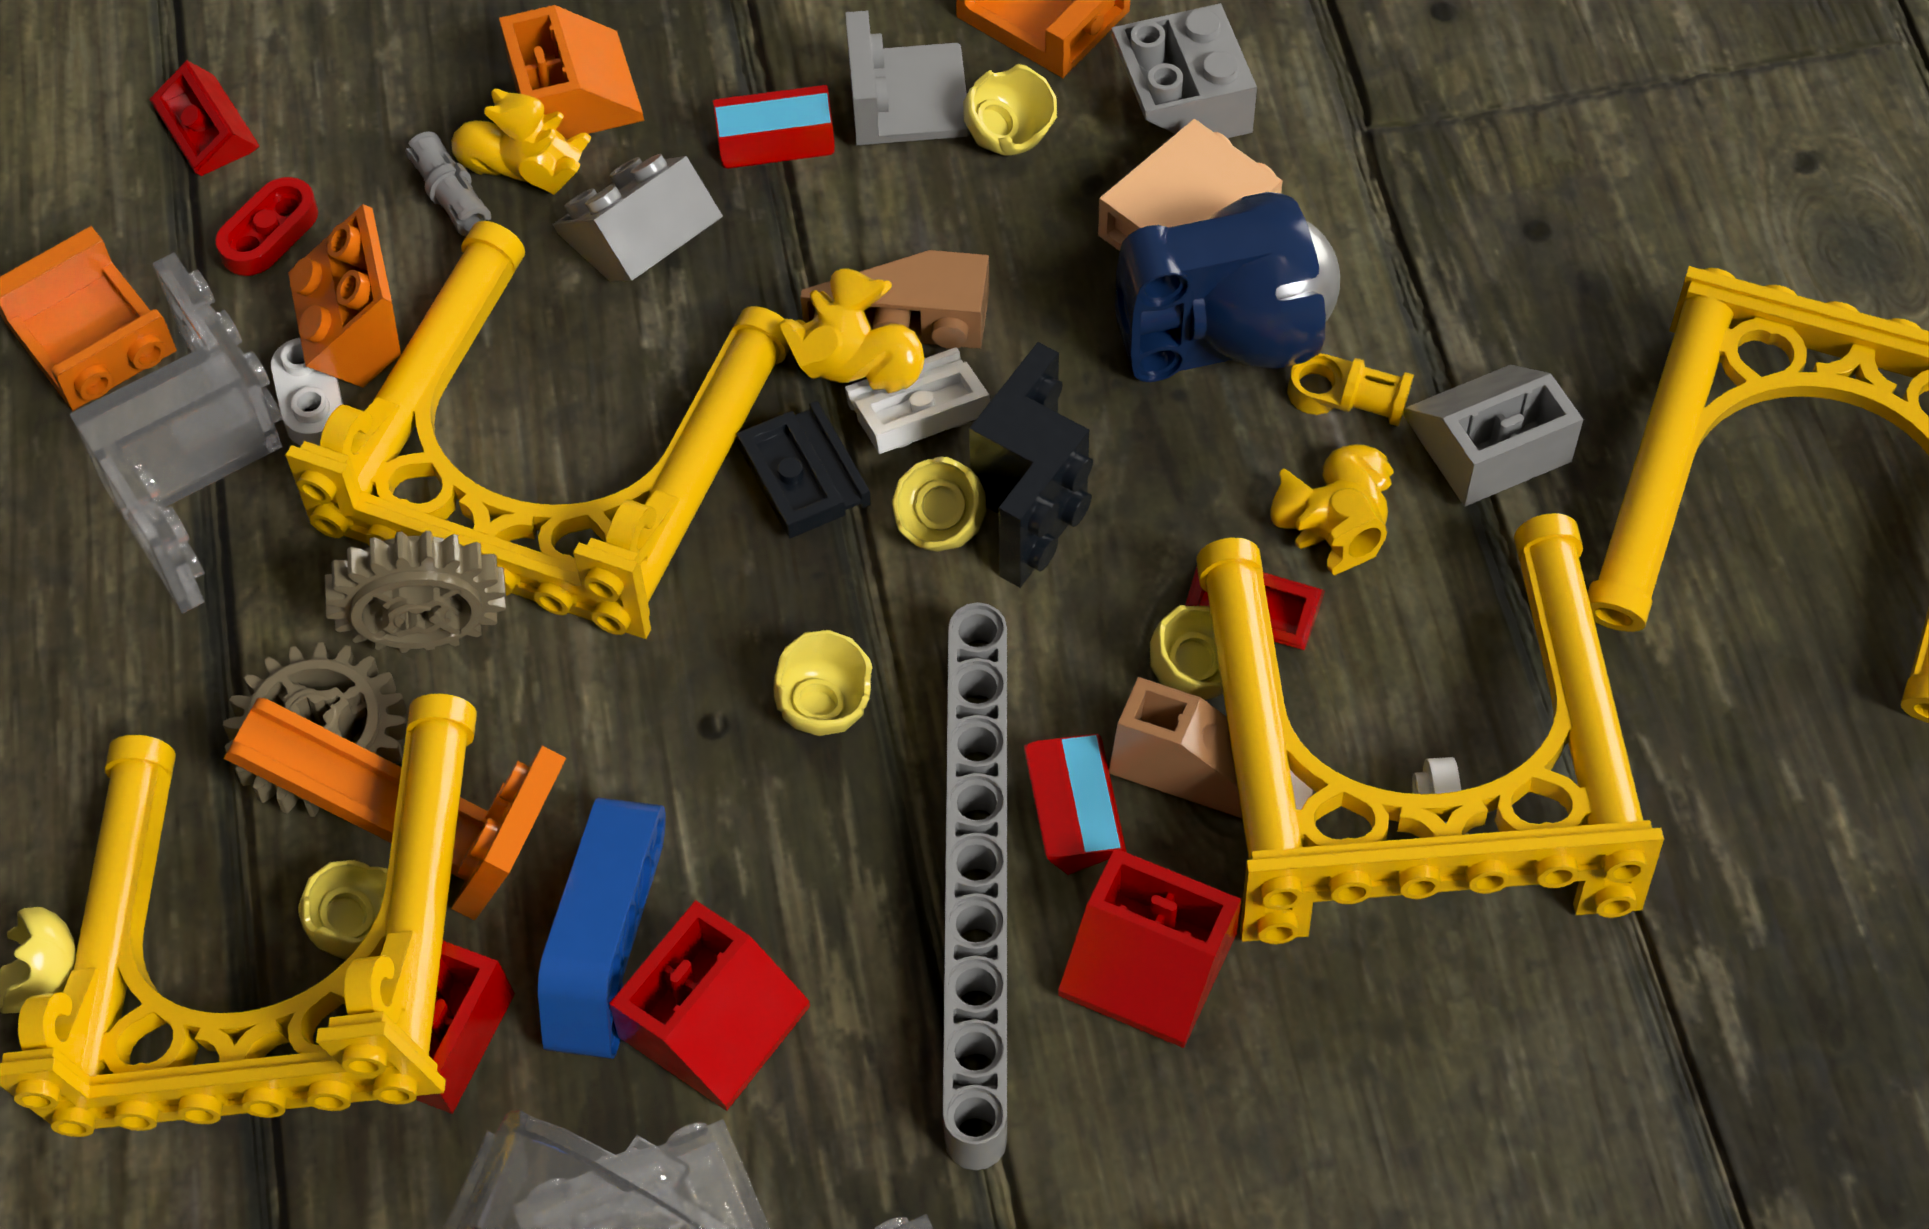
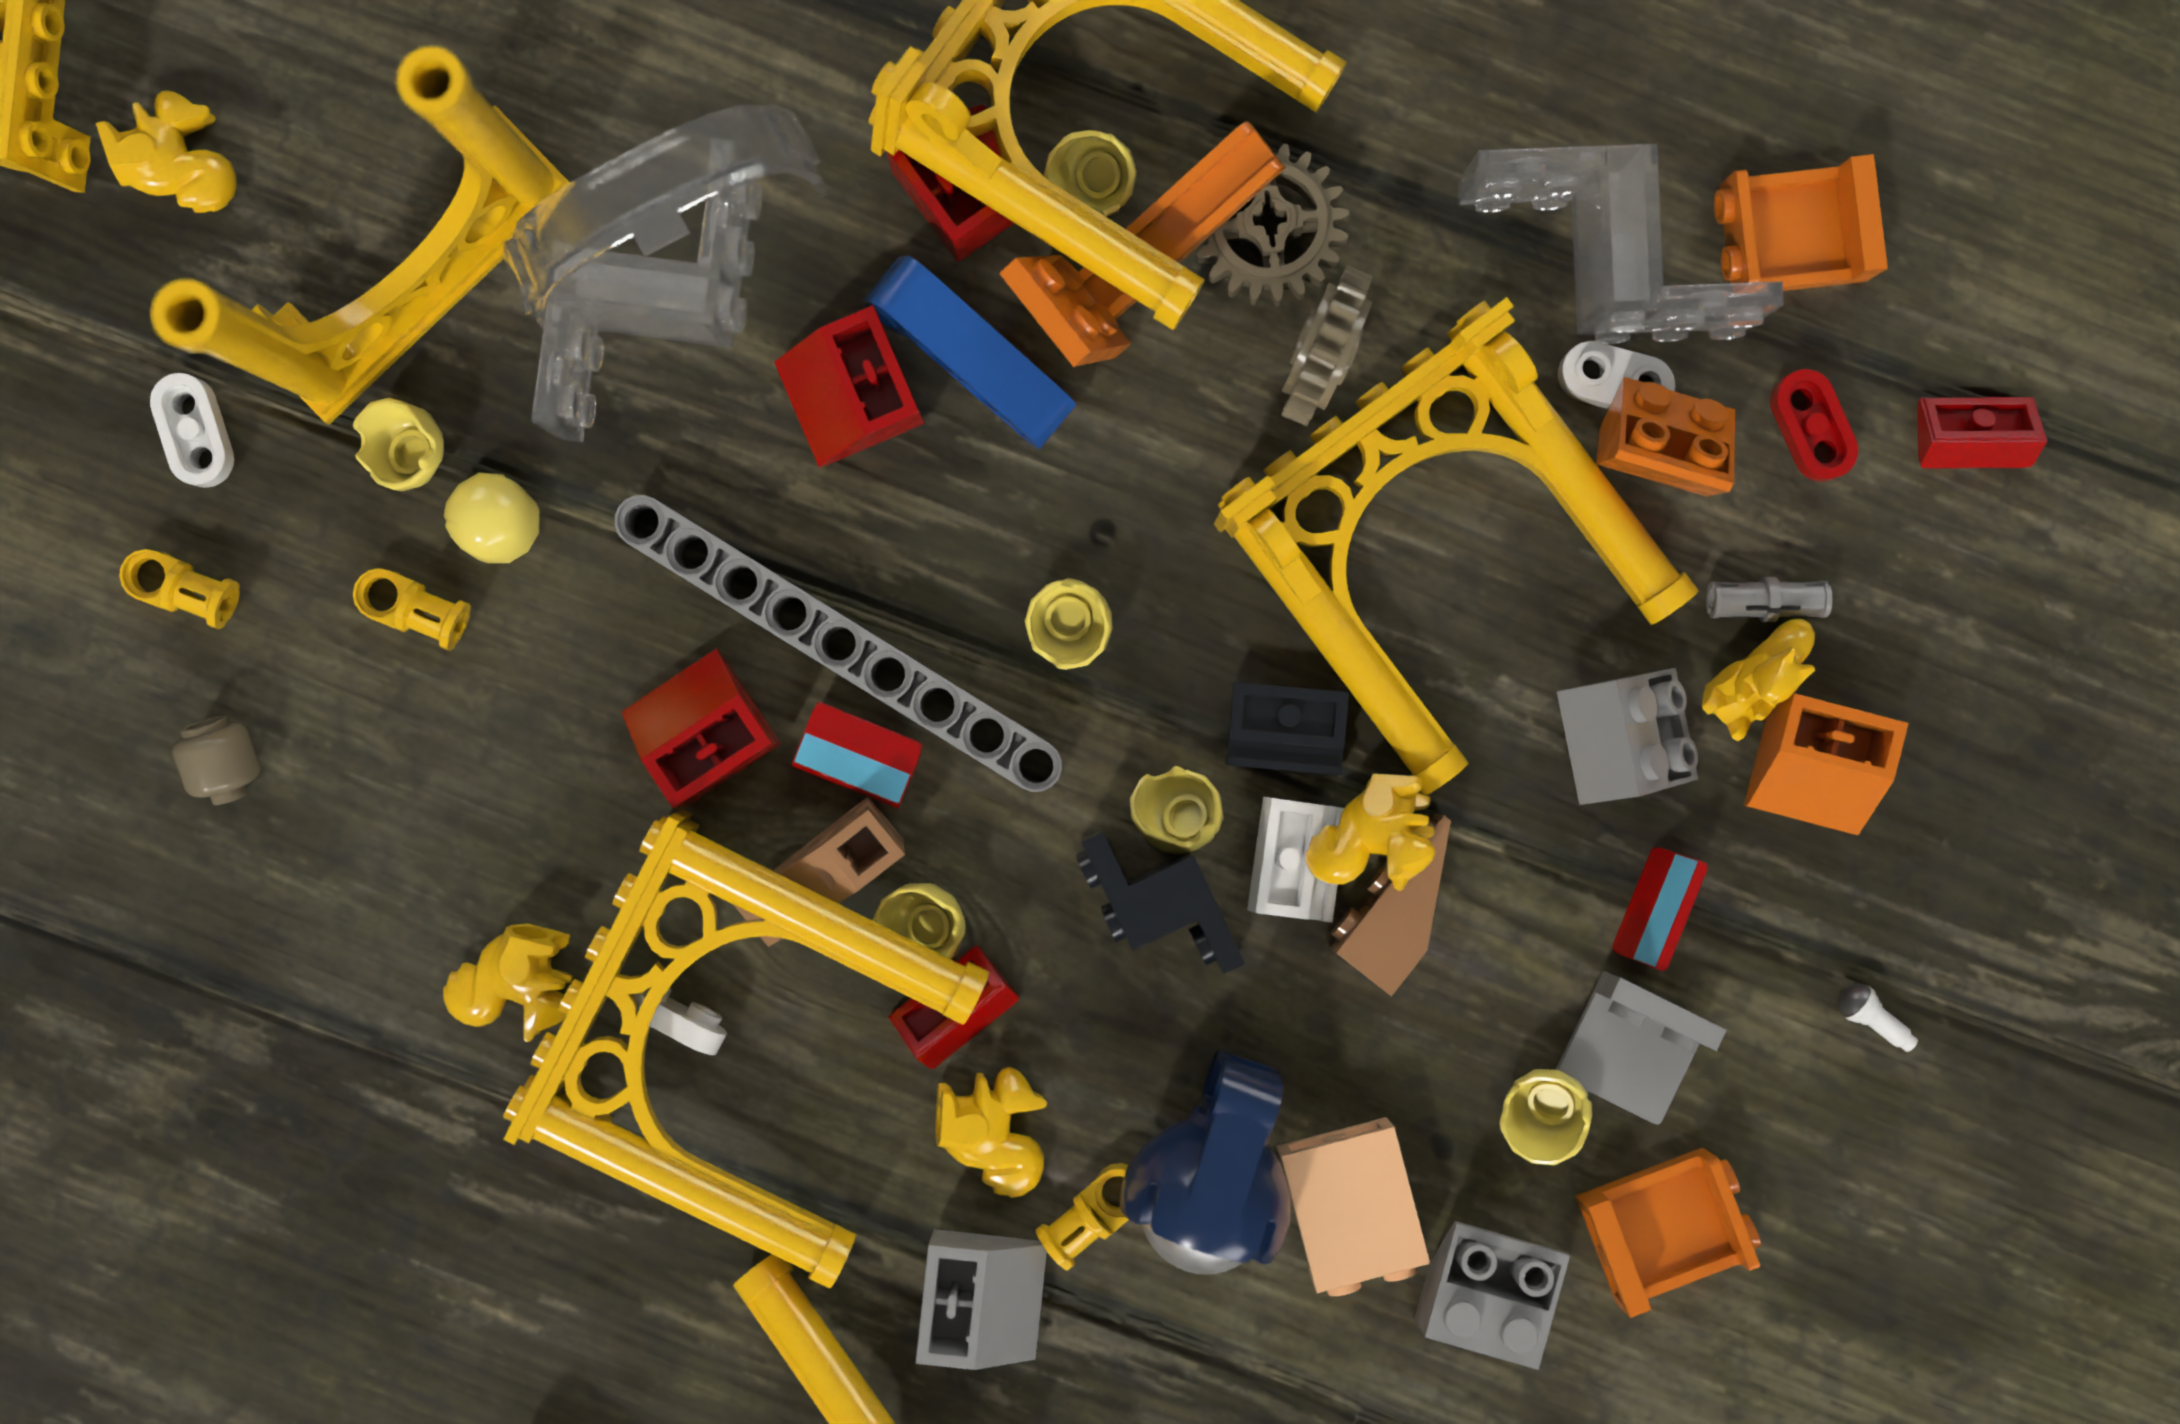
camera: 120 degrees right, 30 degrees up
none -> yellow animal [443,923,573,1042]

